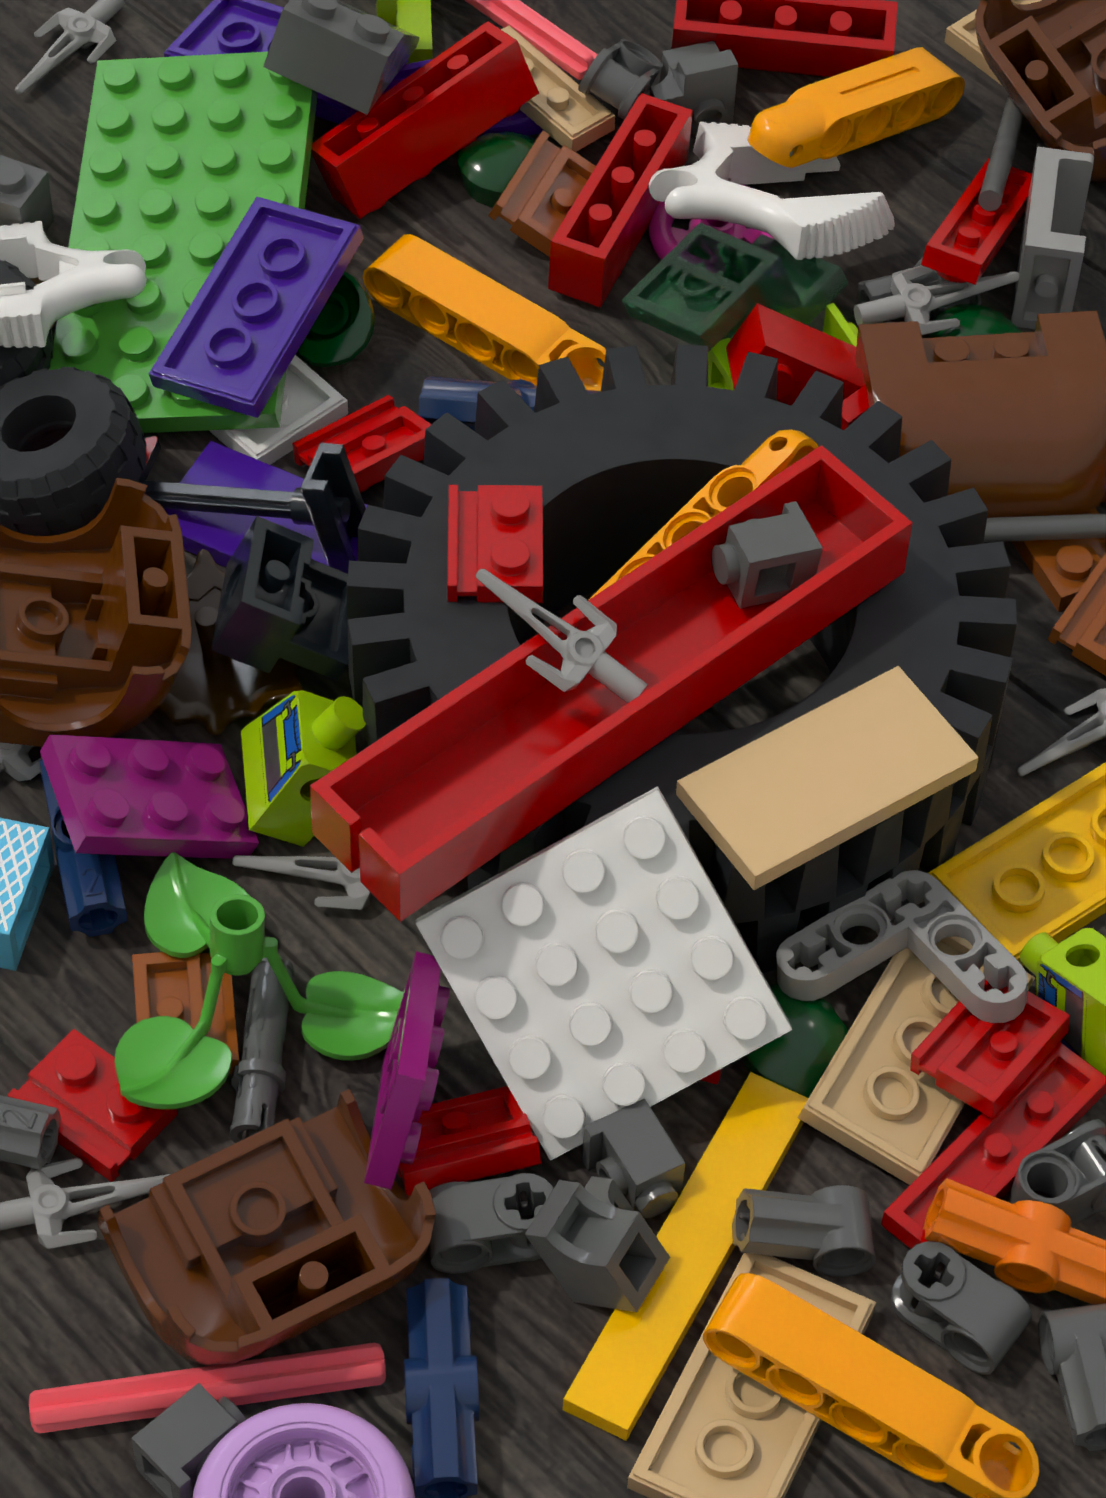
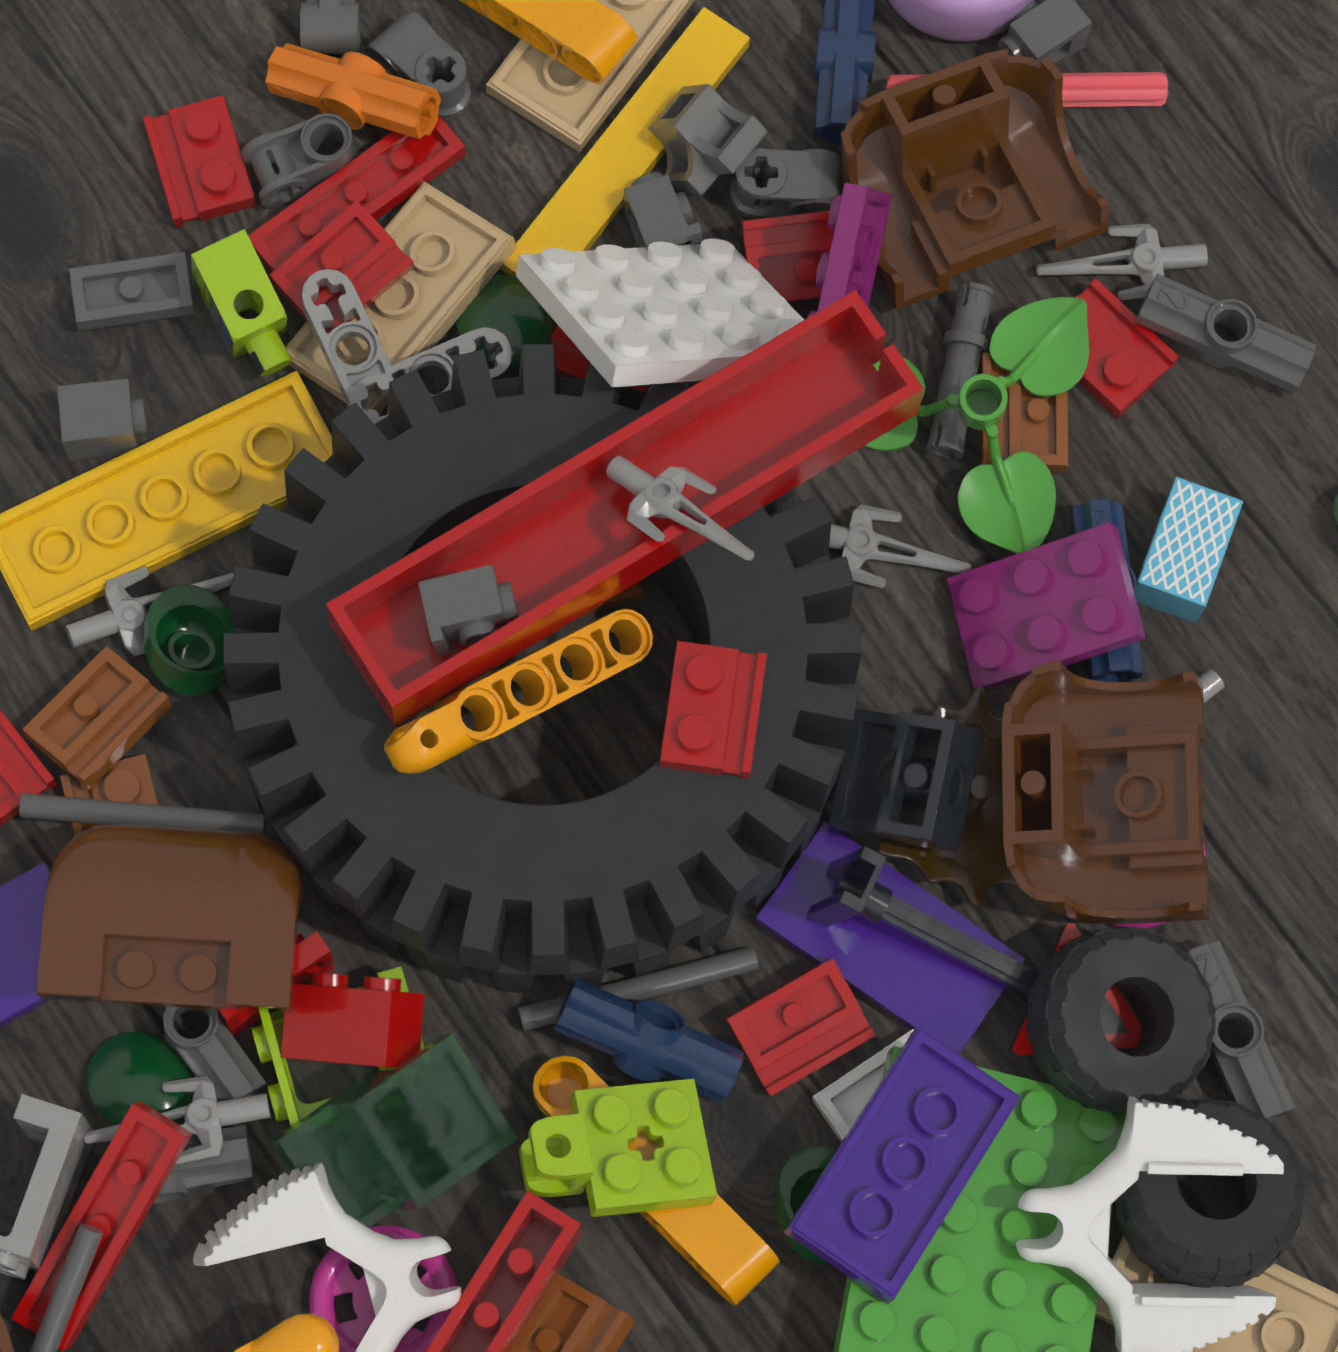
camera: 175 degrees left, 20 degrees up
lime torso [241,690,366,847] -> none
tan tile [676,666,979,890] -> none
dark grey piece [732,1185,876,1277] -> none
none -> dark green hat [143,585,235,696]
none -> lime plate [519,1079,717,1217]

